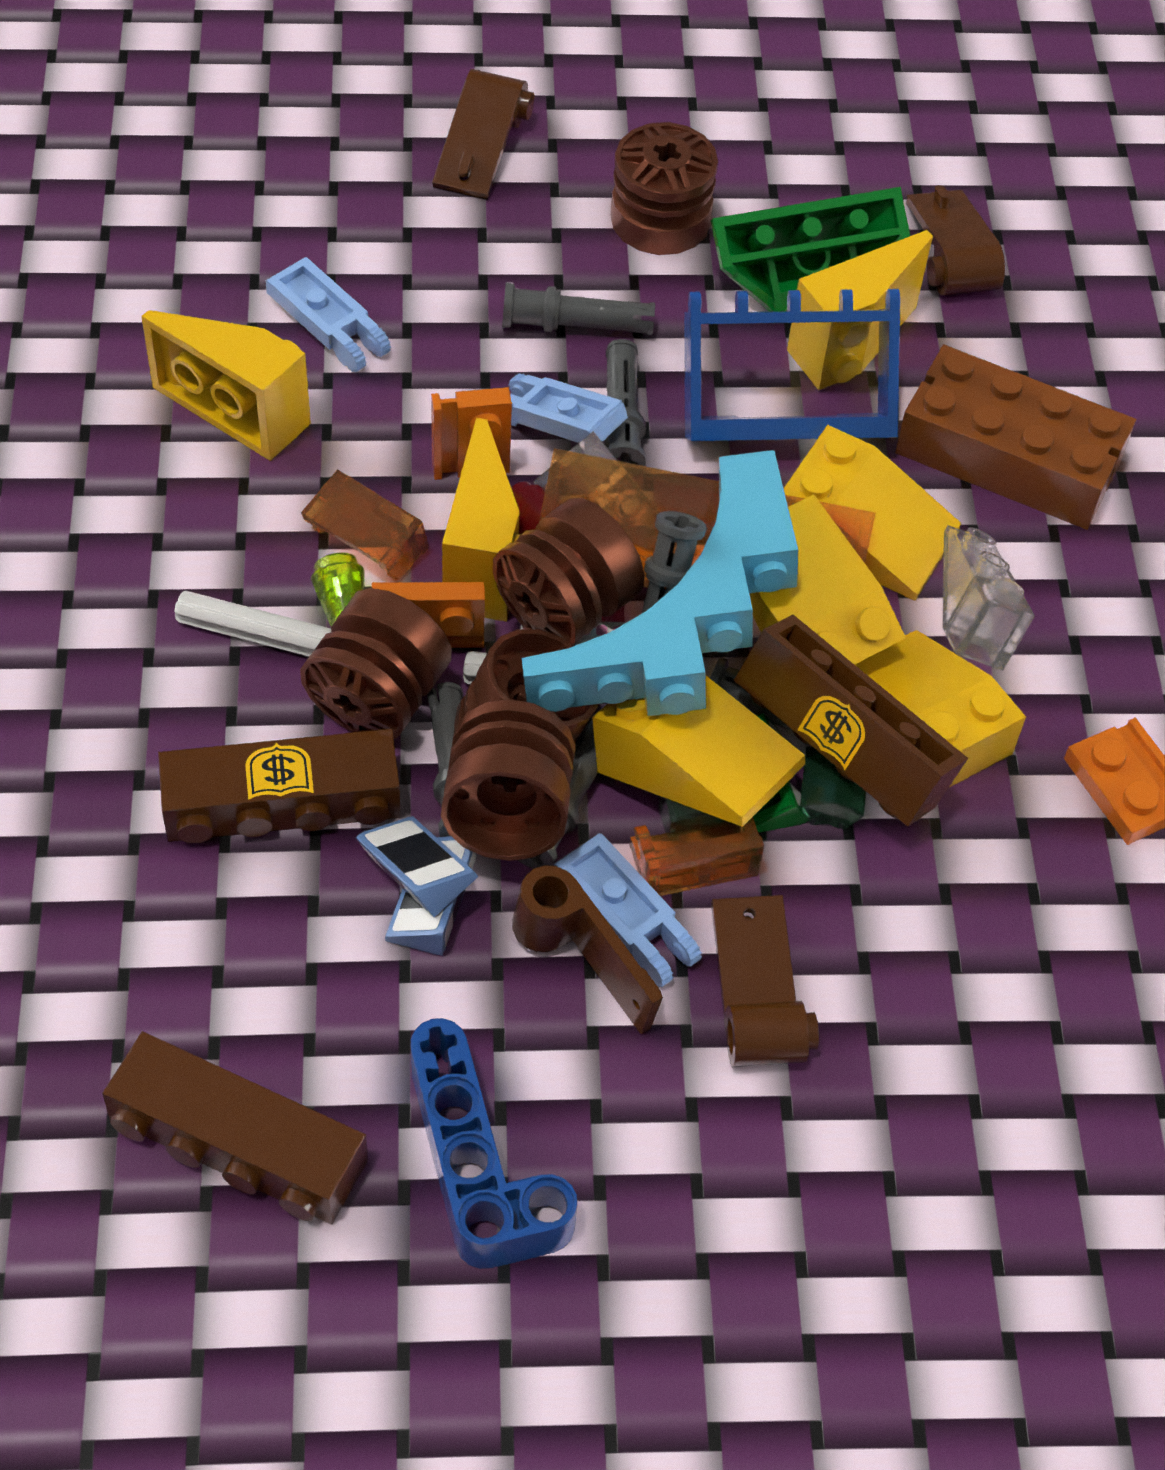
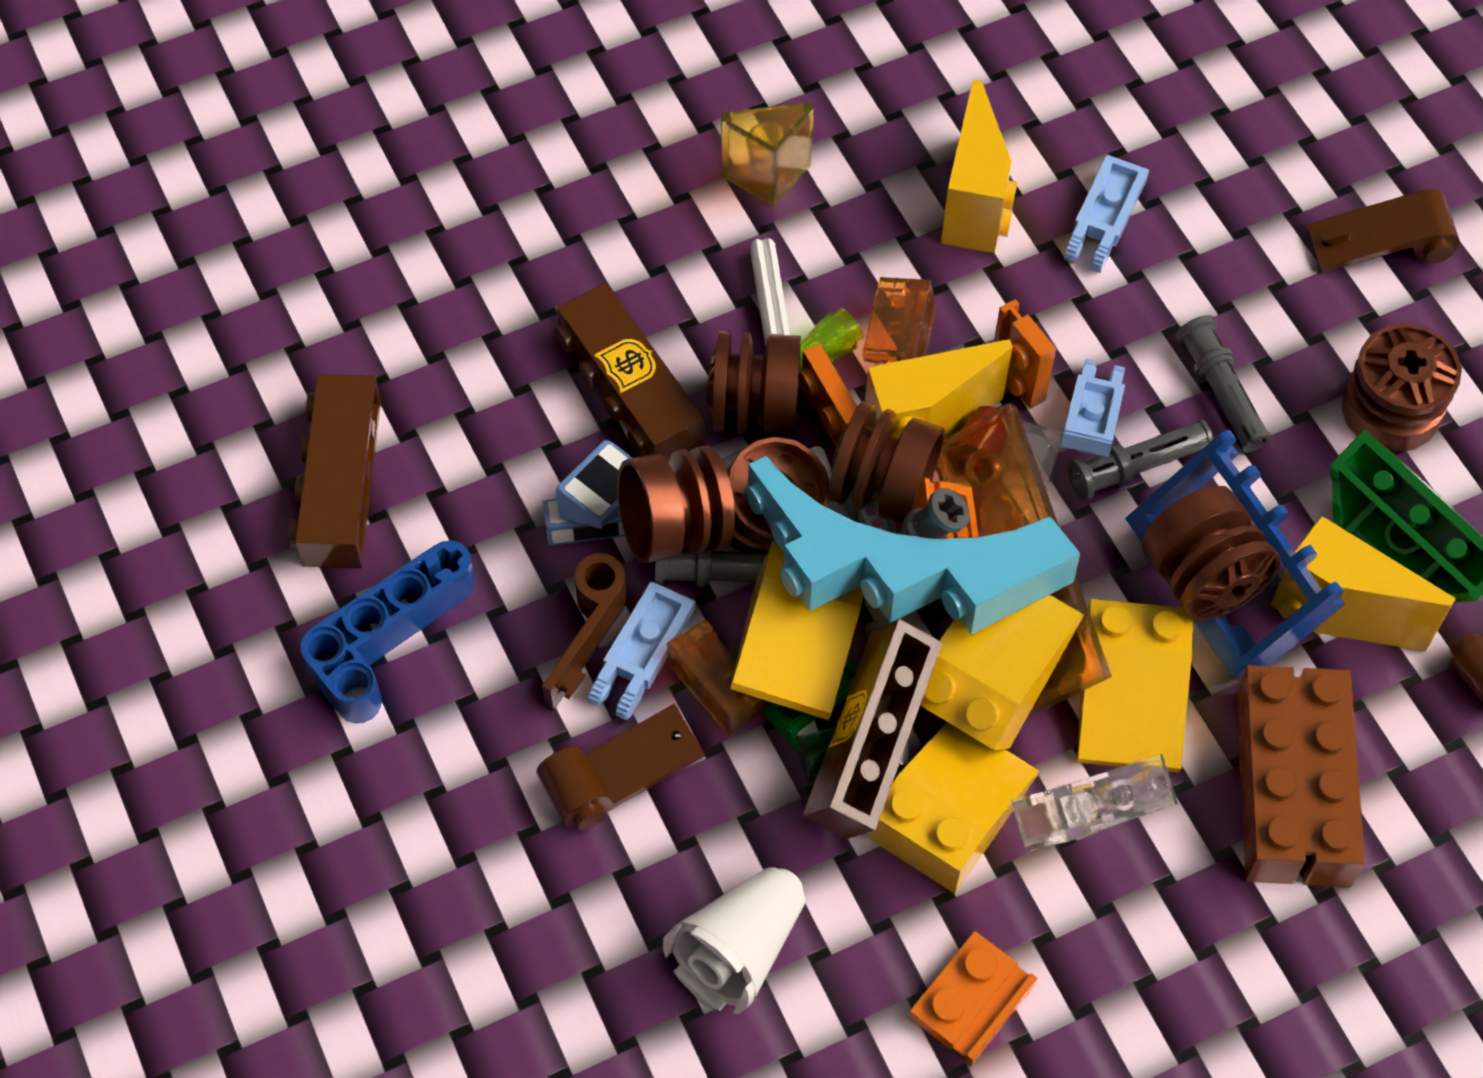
camera: 70 degrees right, 5 degrees up
none -> white cone [663,867,805,1014]
none -> clear yellow slope [721,102,814,207]
none -> copper wheel [1142,485,1280,621]

